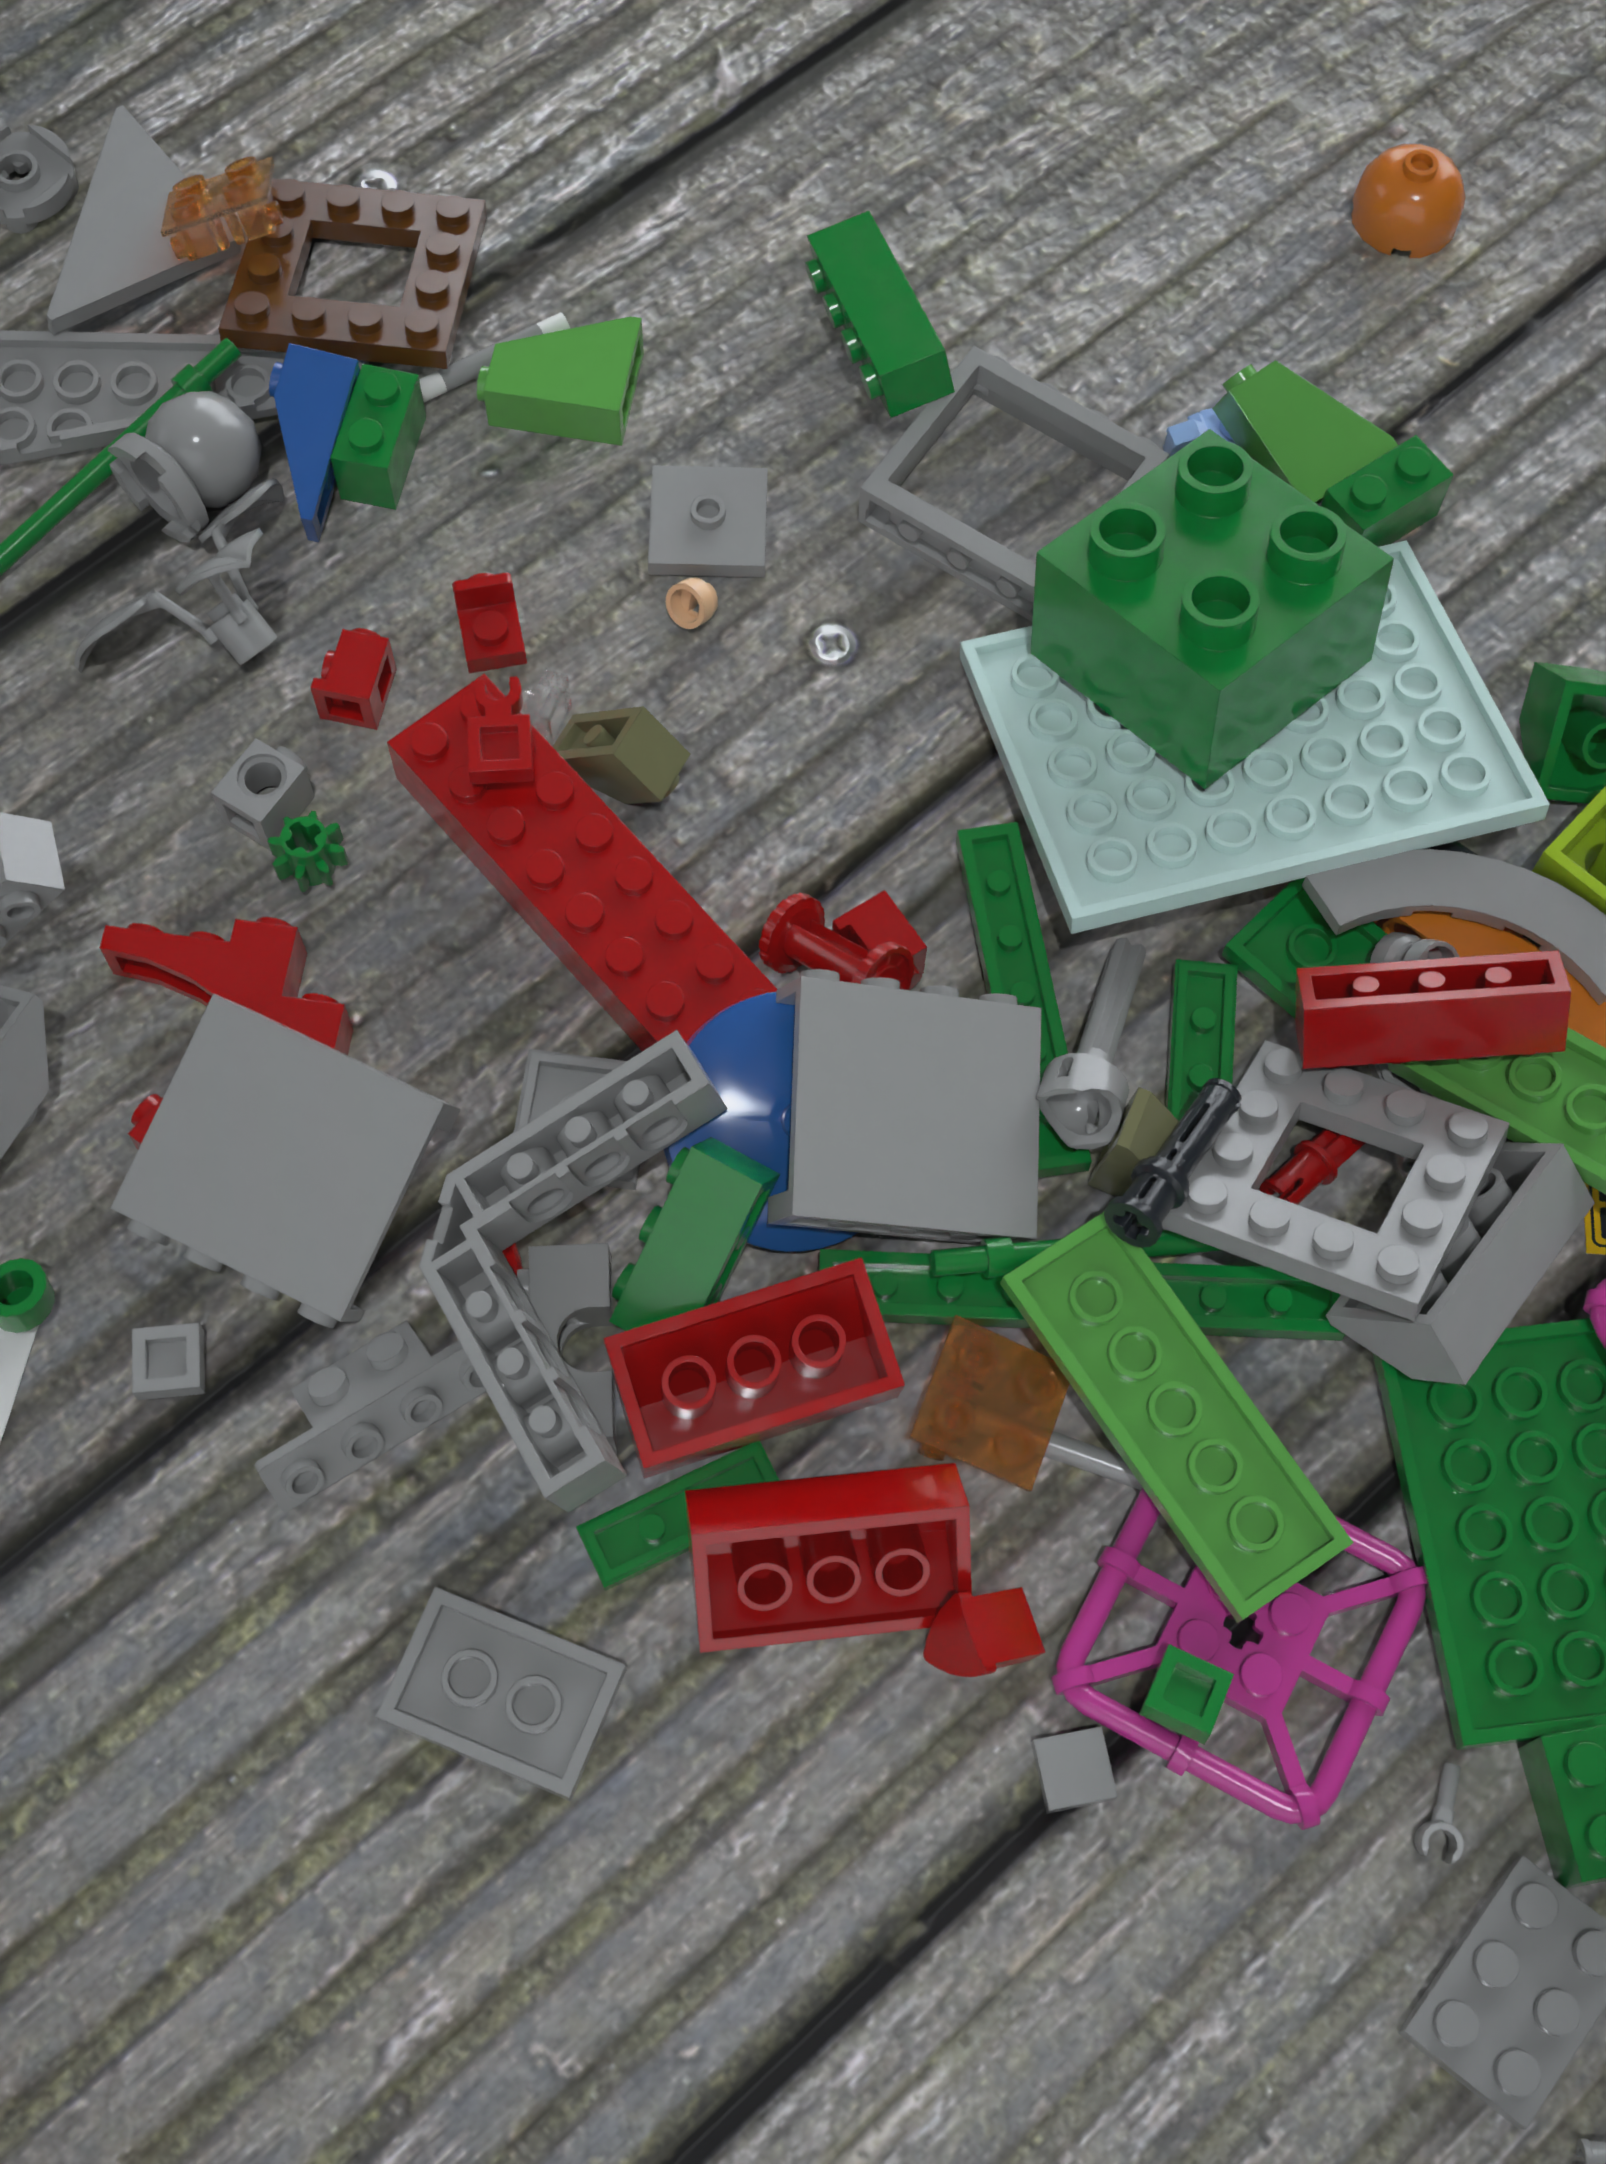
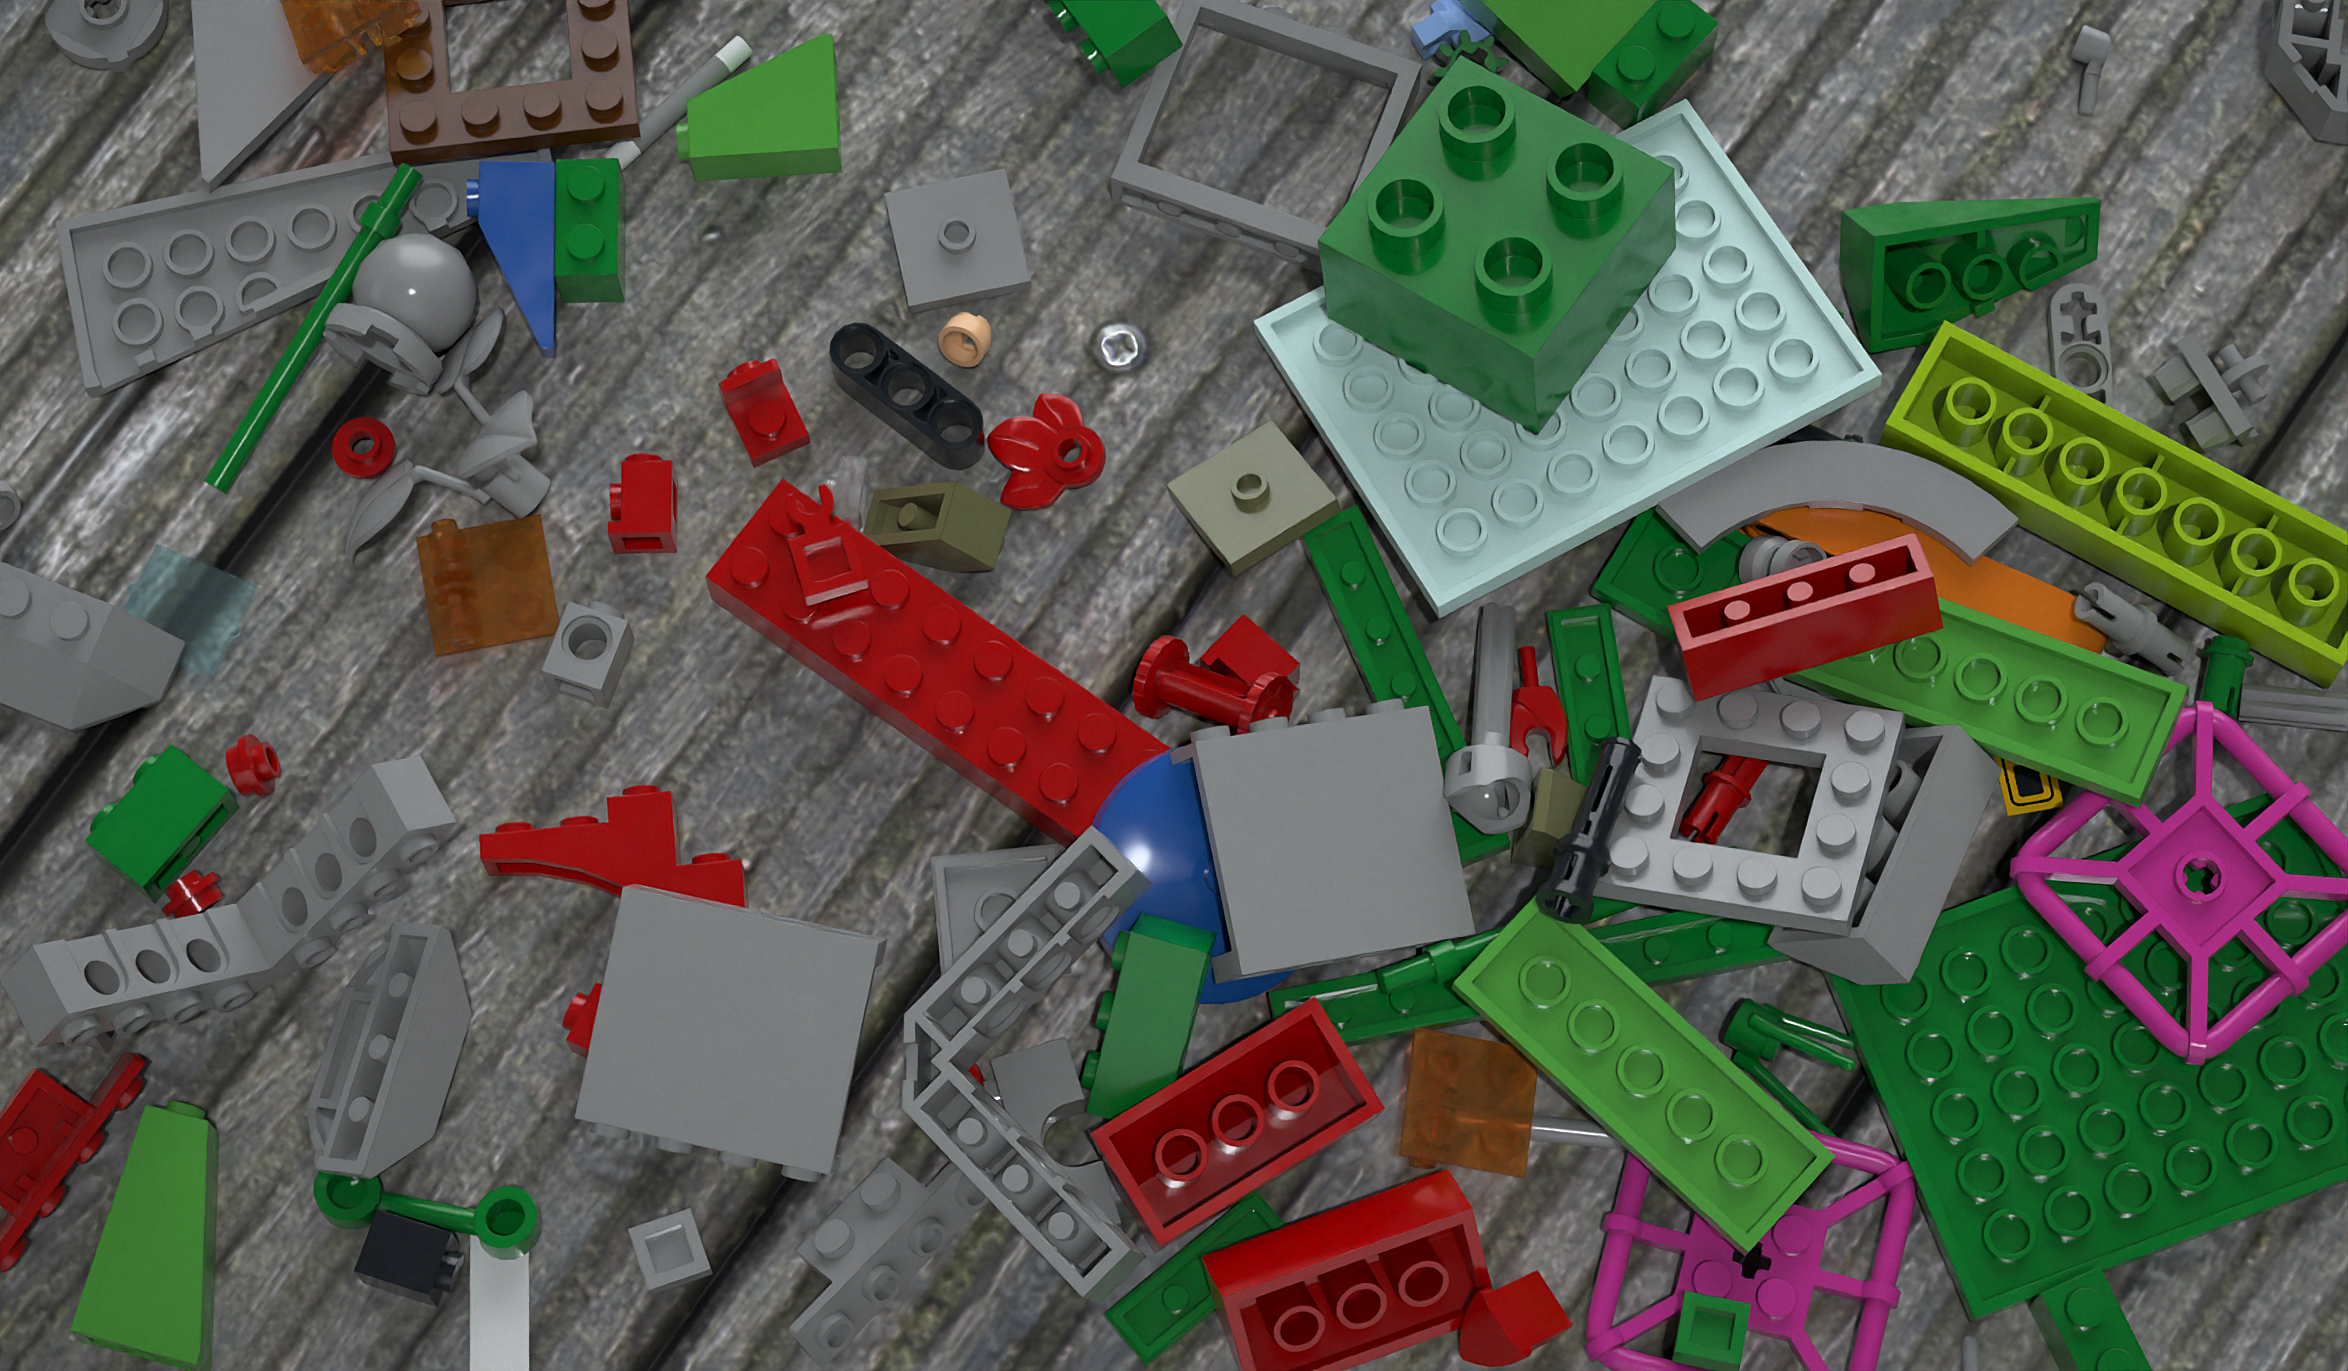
camera: 10 degrees left, 5 degrees up
green gear [268,811,348,892] -> none
none -> red plate [332,417,396,479]
none -> clear orange hinge [416,514,559,657]
none -> black beam [829,322,986,470]
none -> red plate [987,393,1106,510]
none -> olive plate [1166,420,1341,577]
none -> red hand [1509,646,1568,768]
none -> green plant [1723,997,1856,1137]

